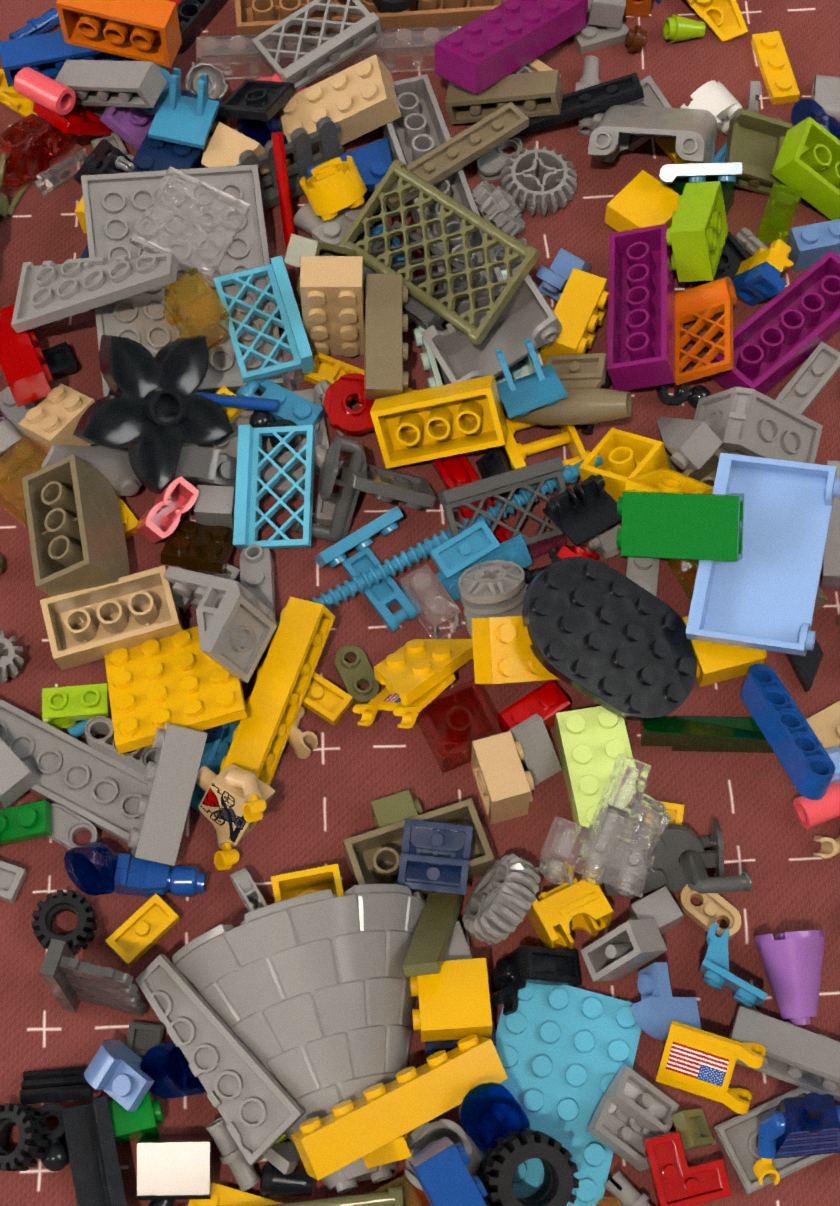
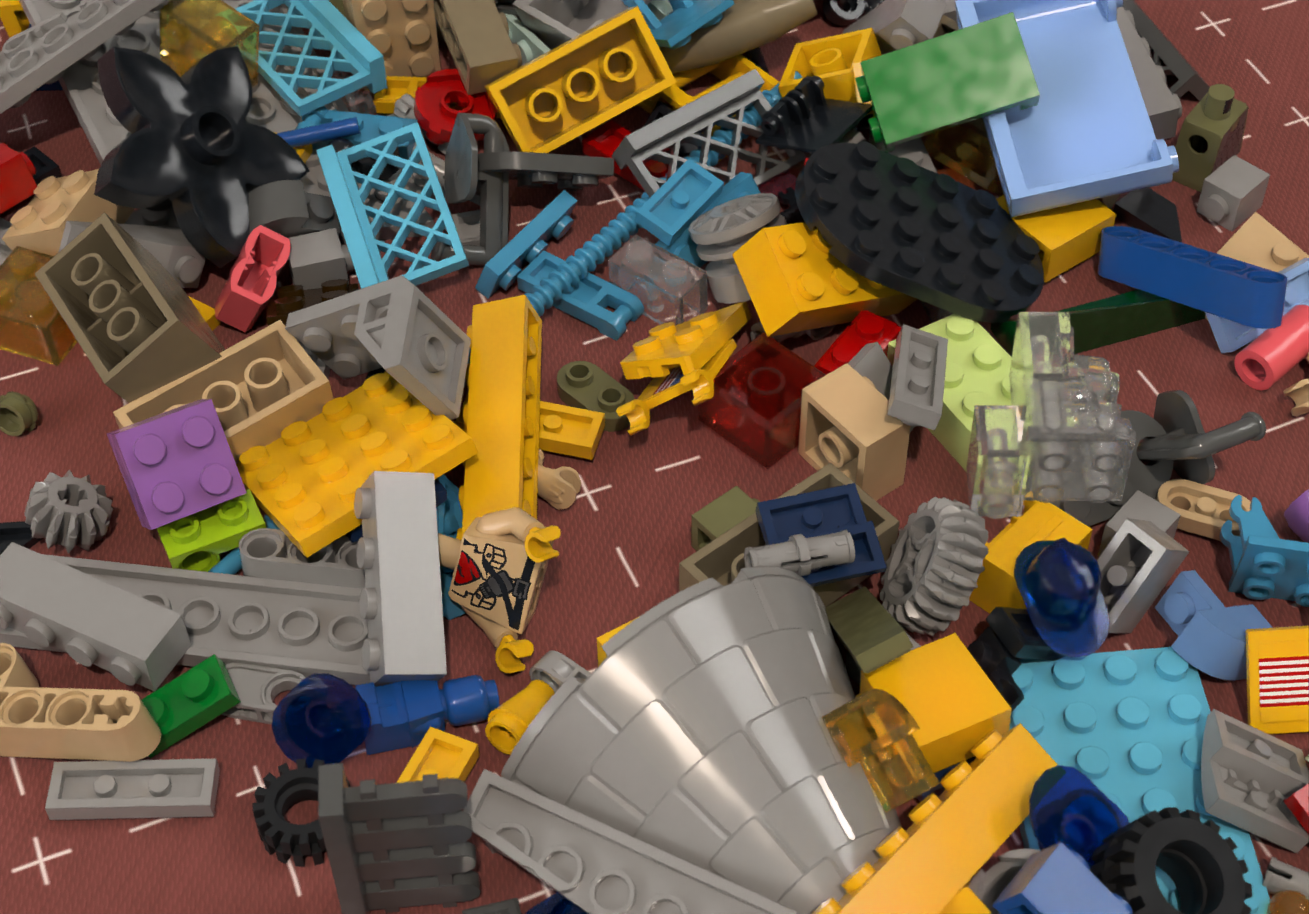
camera: 20 degrees left, 15 degrees down
none -> medium lavender brick [107,399,247,530]
none -> yellow cone [485,680,555,755]
none -> light grey pin [744,530,855,576]
none -> clear yellow brick [821,689,940,813]
none -> light grey plate [887,324,948,431]
none -> clear blue piece [1014,538,1110,658]

